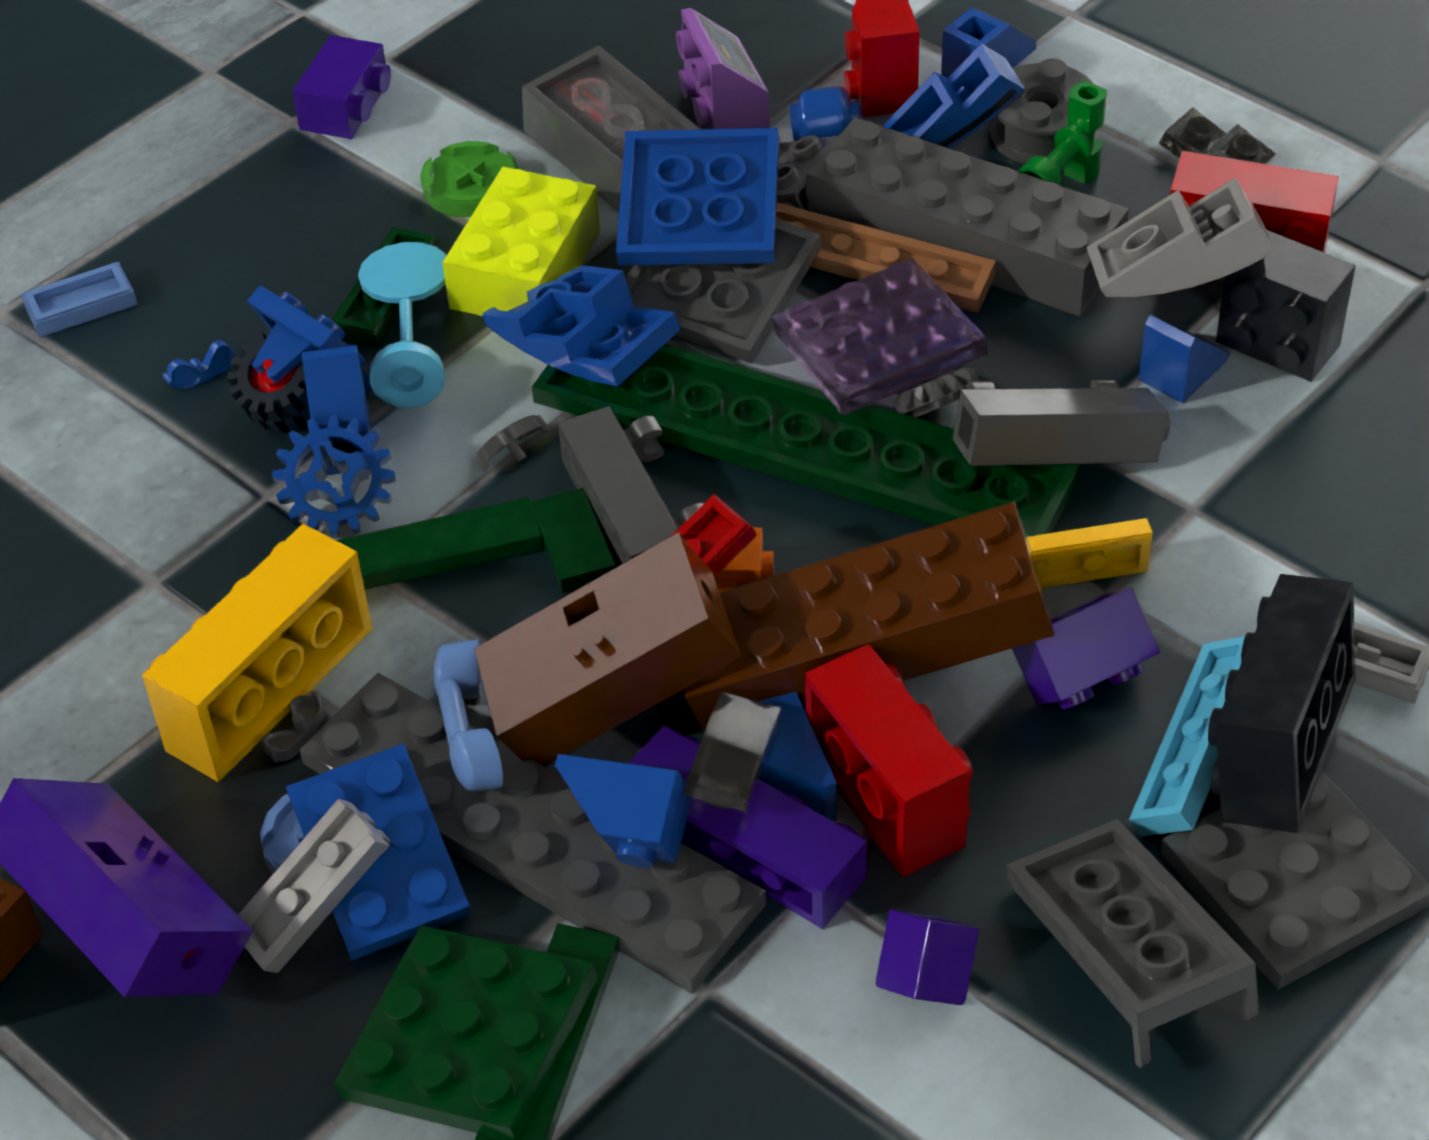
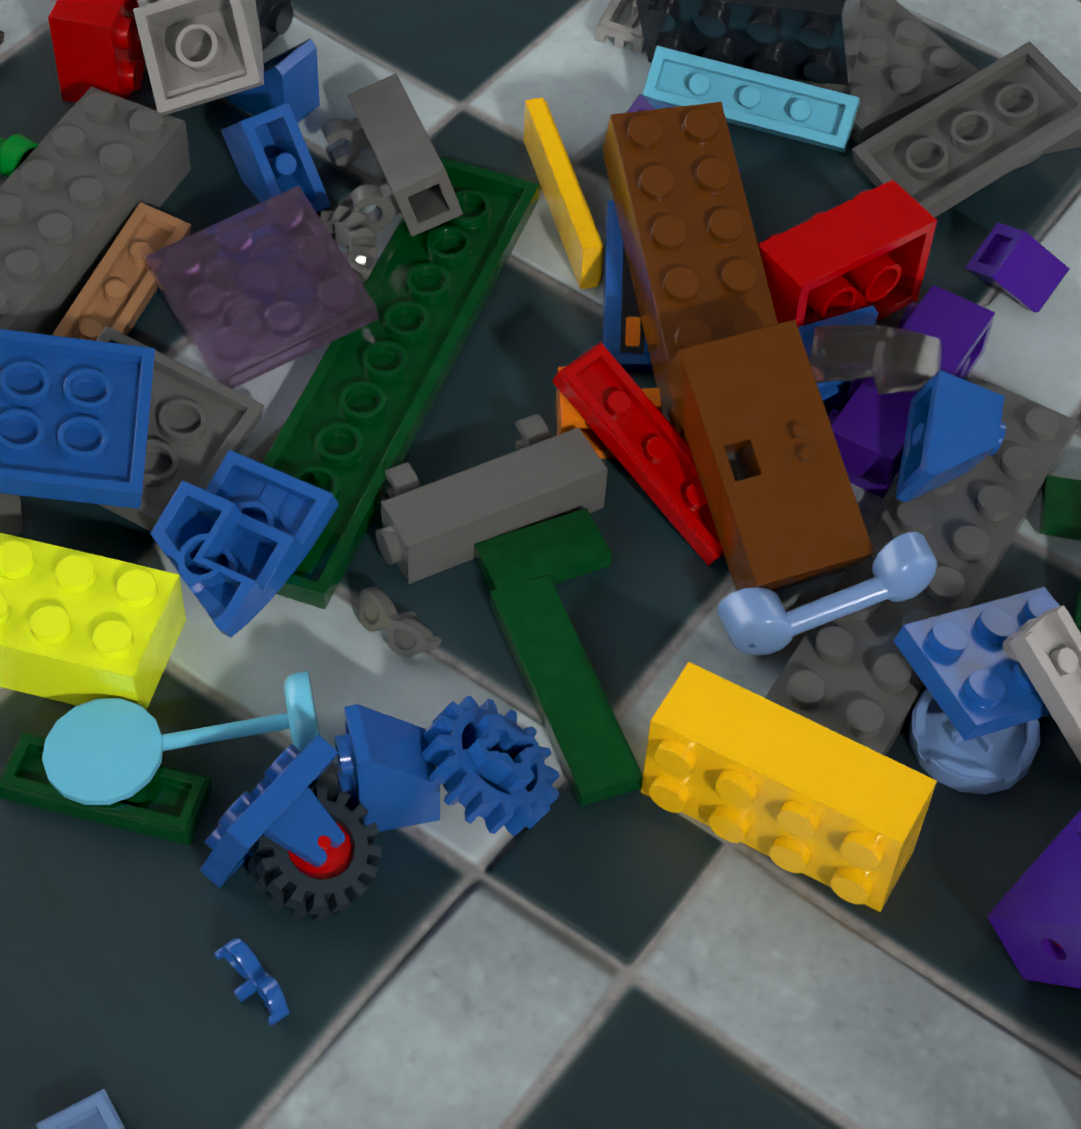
camera: 100 degrees left, 5 degrees up
none -> blue slope [221,102,331,227]

